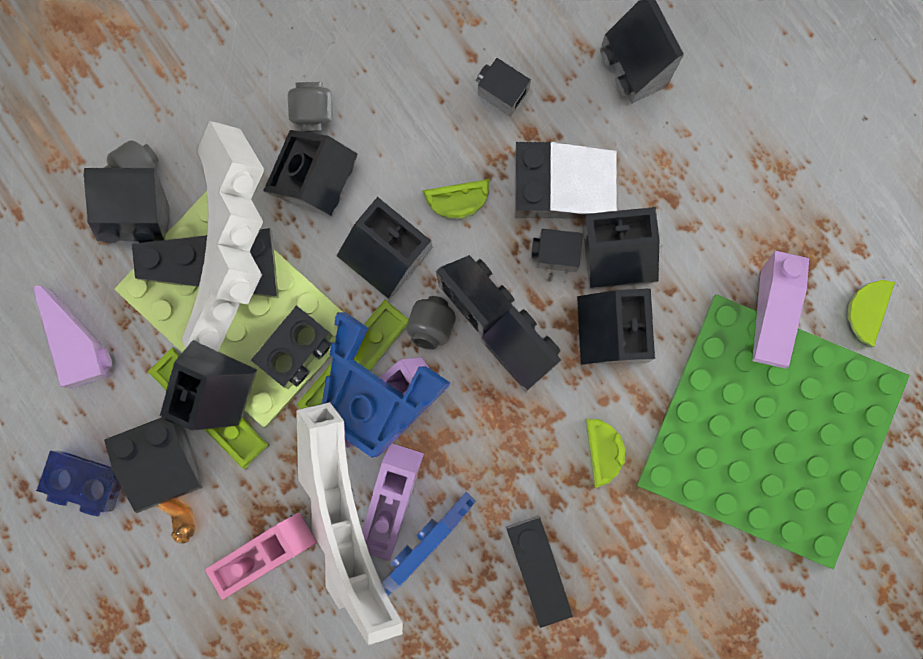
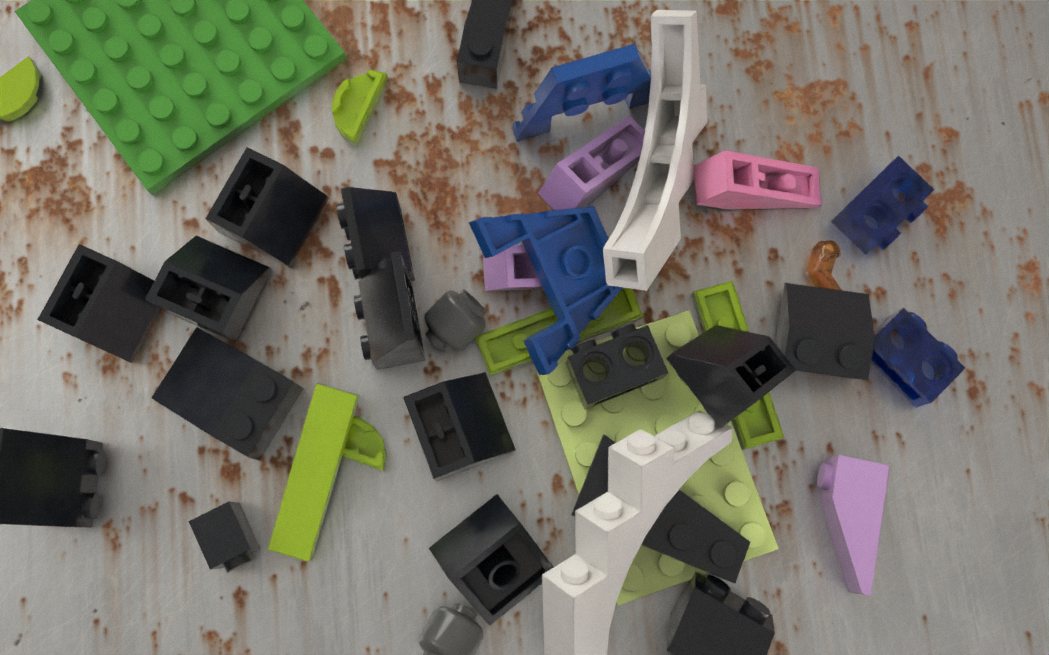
camera: 160 degrees left, 5 degrees down
black brick [531,228,583,272] -> none
lavender slope [752,251,809,369] -> none
none -> black slope [37,244,160,363]
none -> lime tile [268,383,360,562]
none -> clear blue brick [831,155,935,255]

